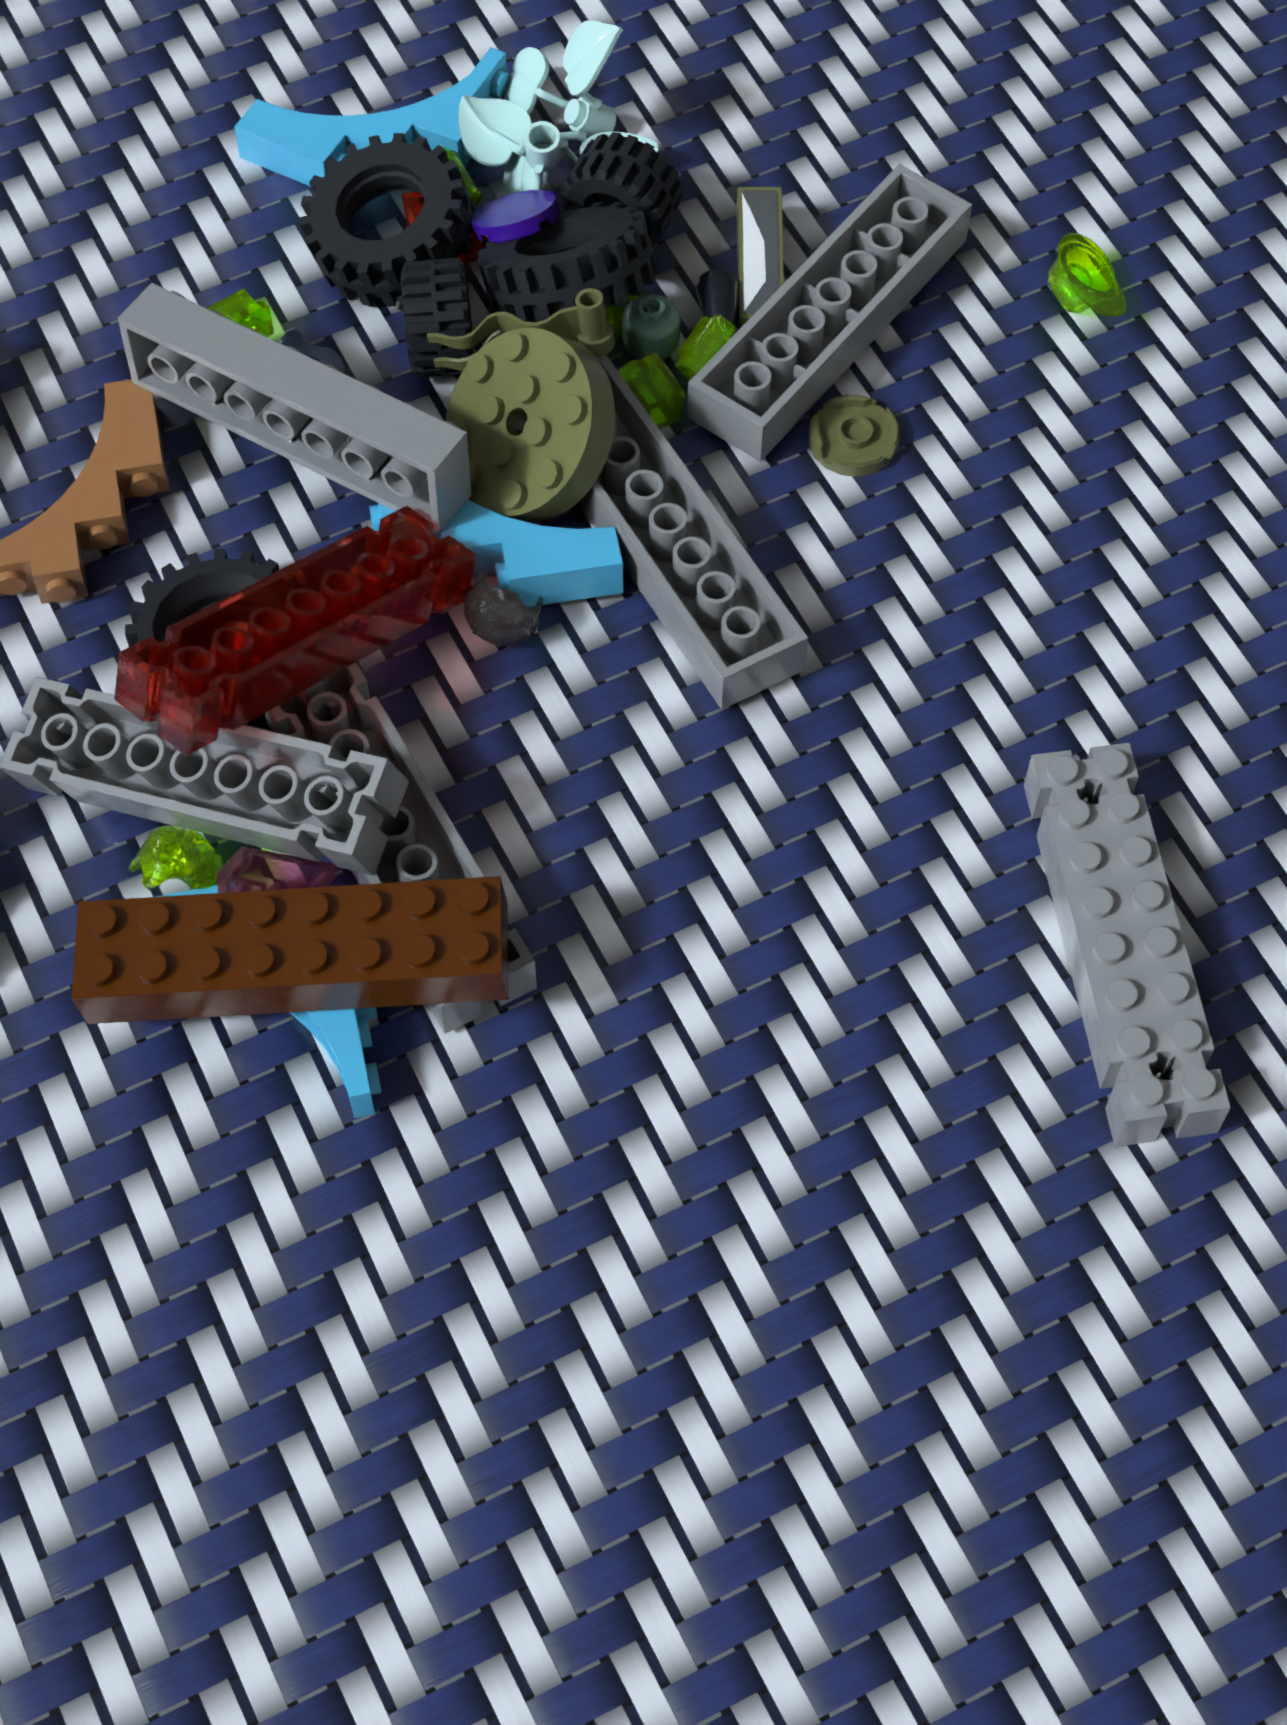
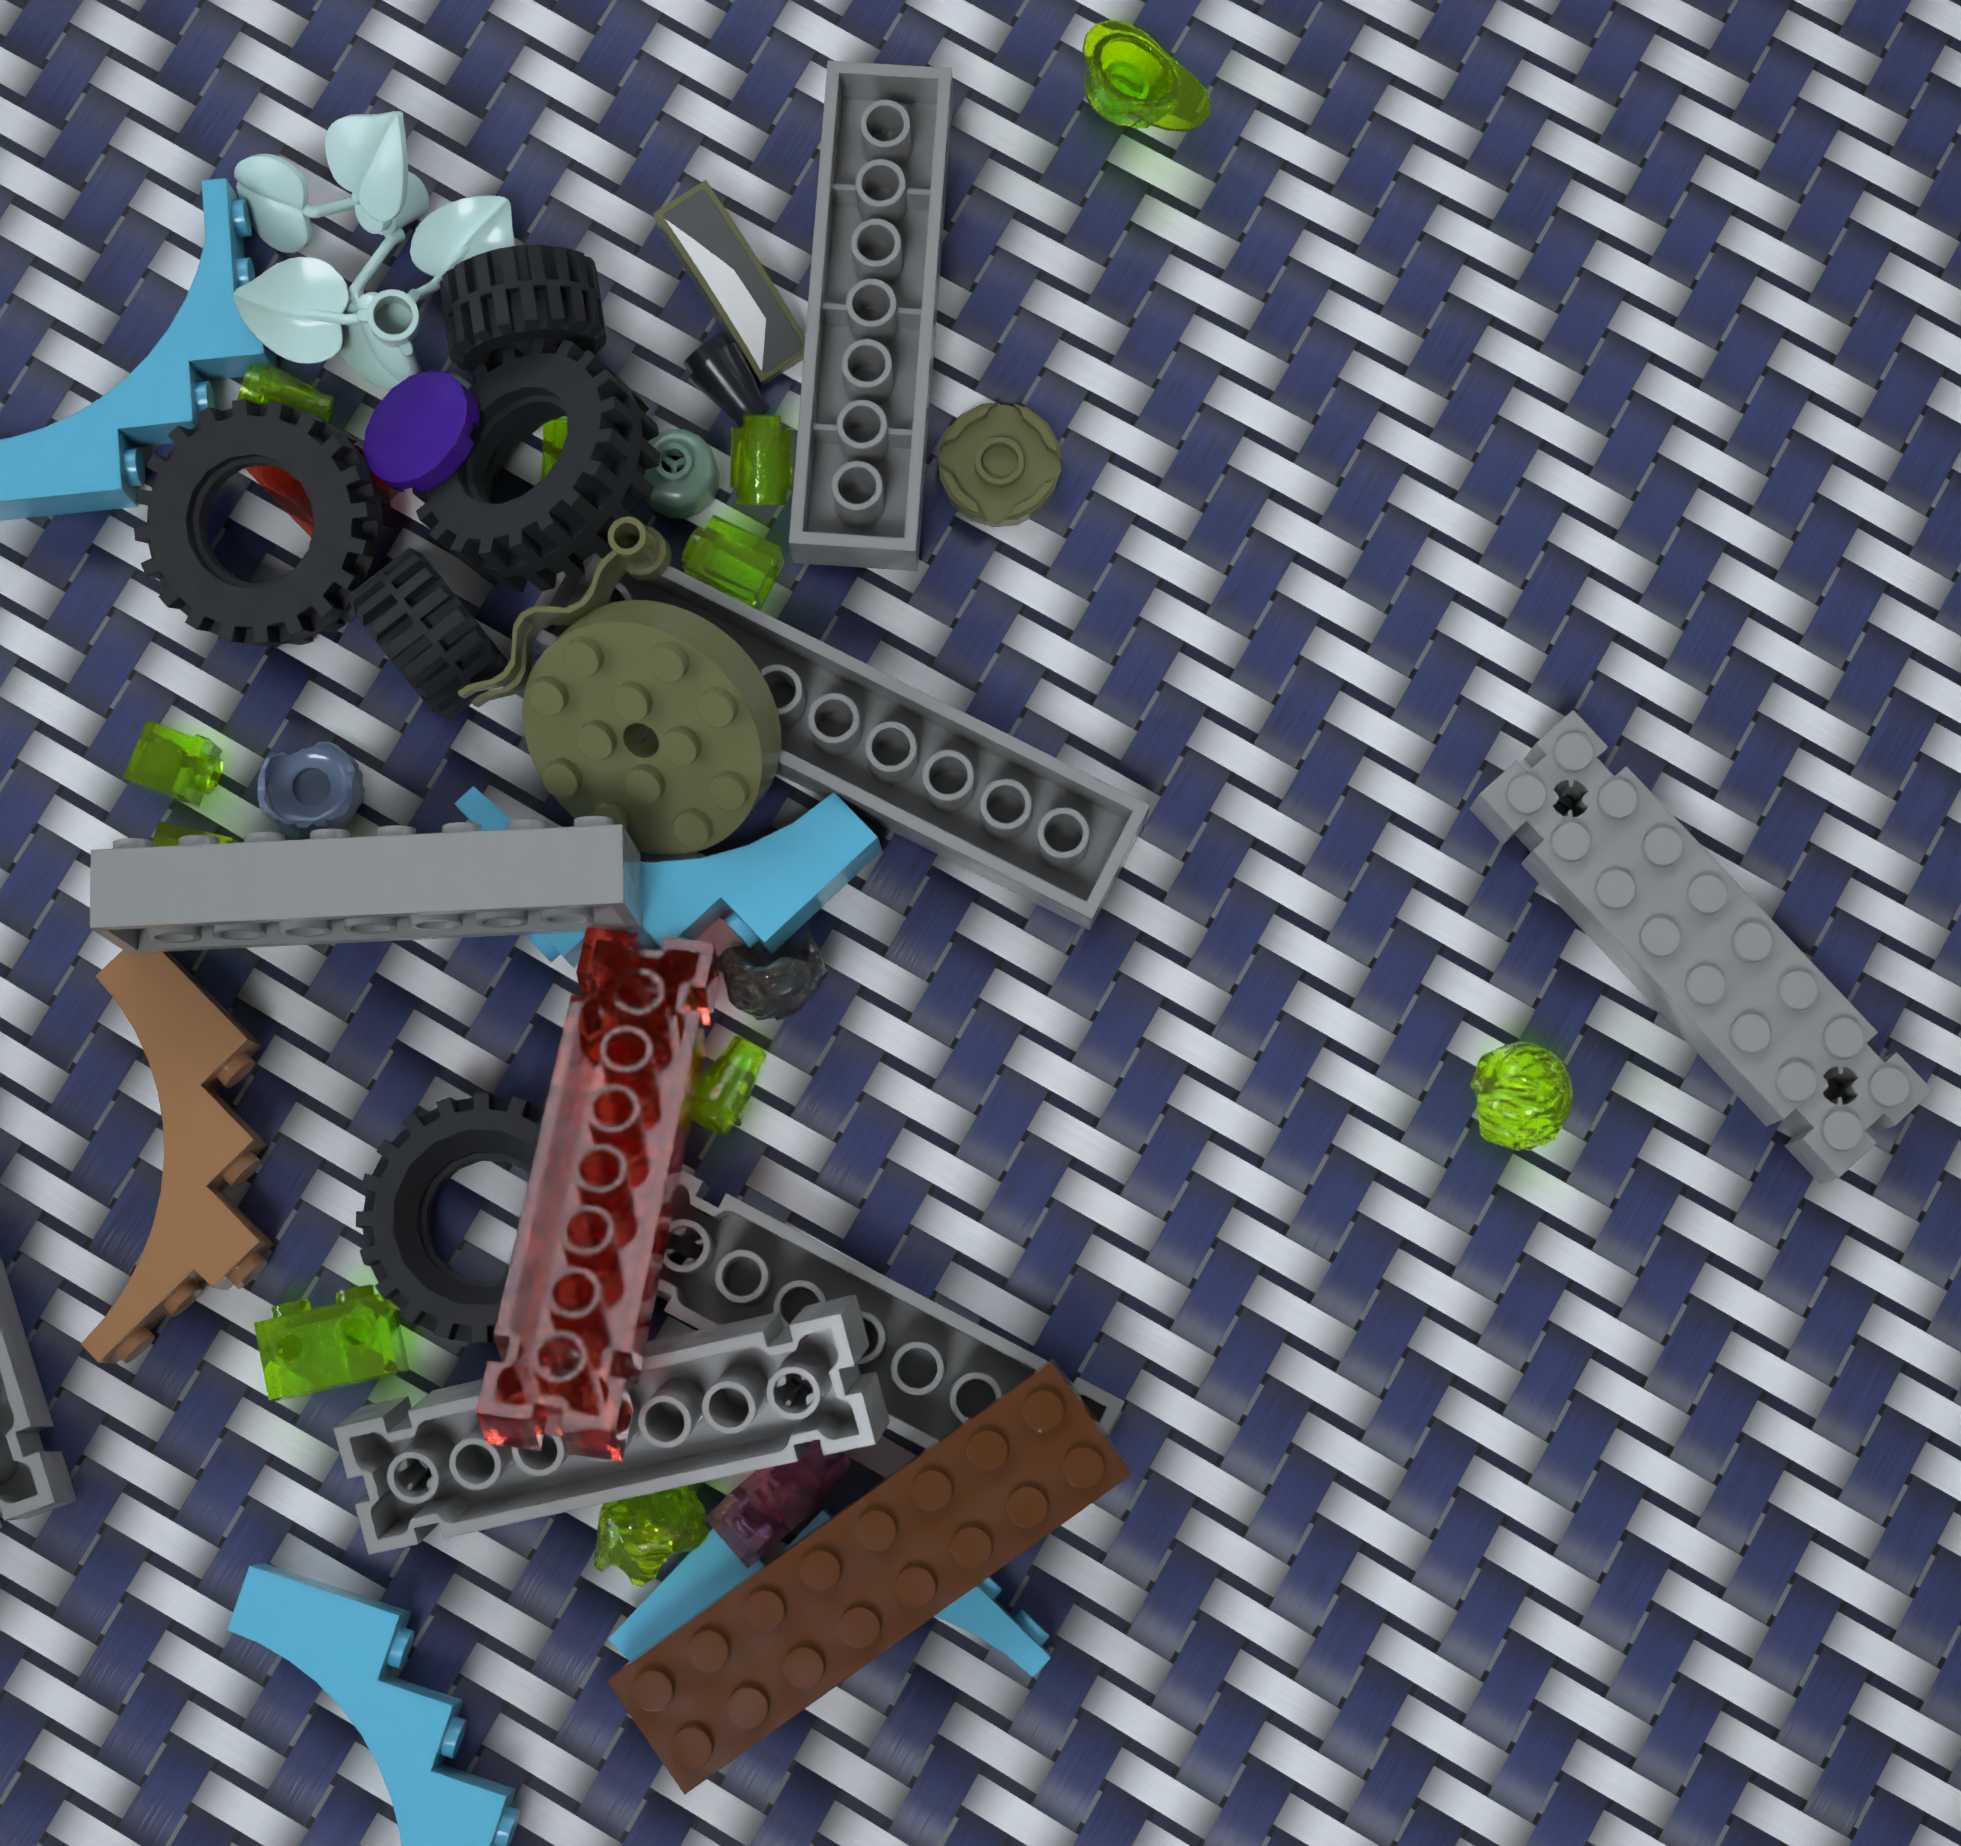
camera: 30 degrees left, 20 degrees up
none -> clear neon green brick [254,1285,410,1401]
none -> clear neon green cone [683,1036,767,1136]
none -> clear neon green hair [1471,1042,1574,1151]

